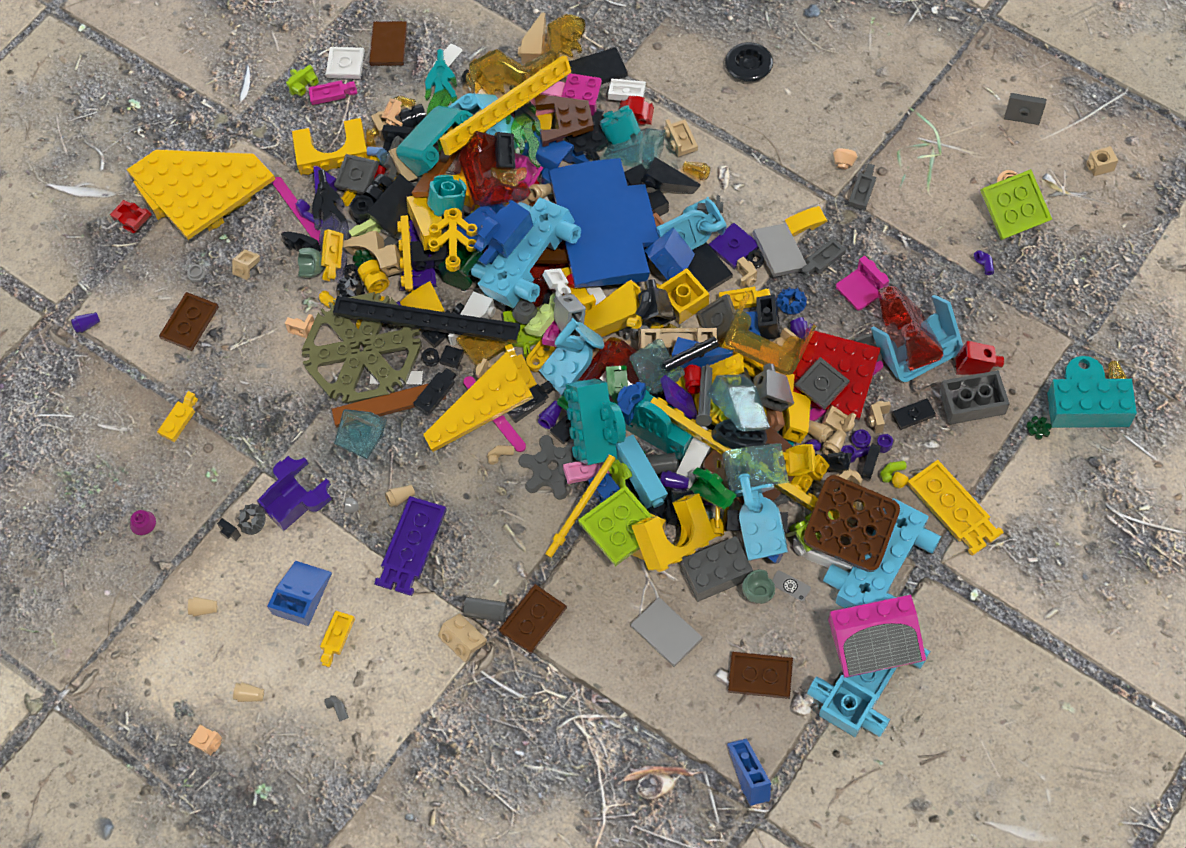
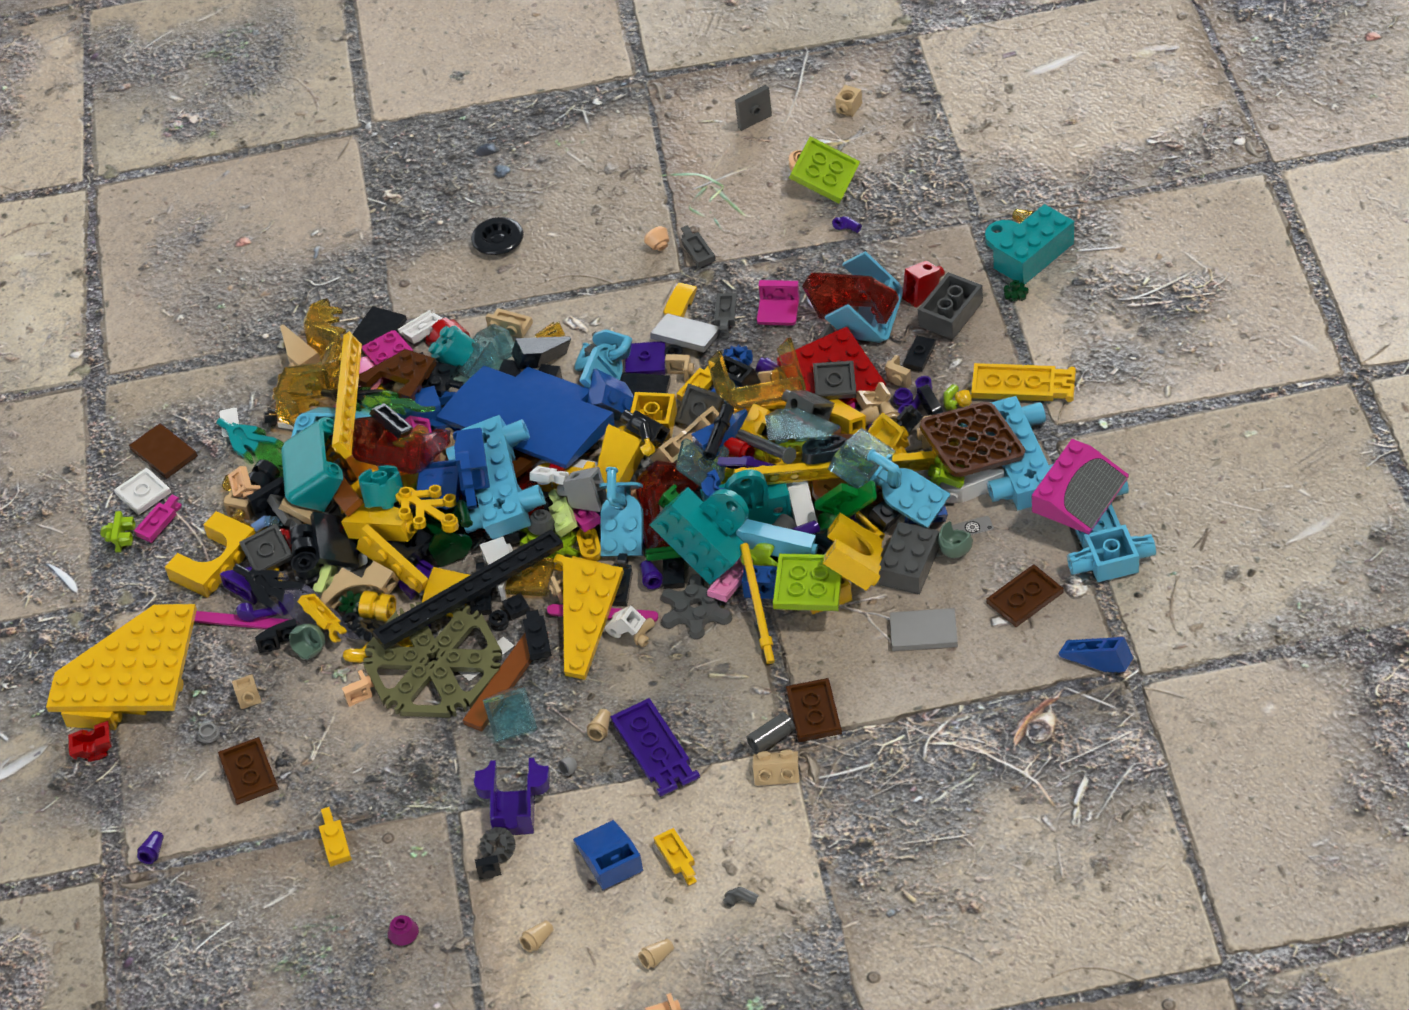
camera: 45 degrees left, 15 degrees down
none -> white leg [605,605,646,638]

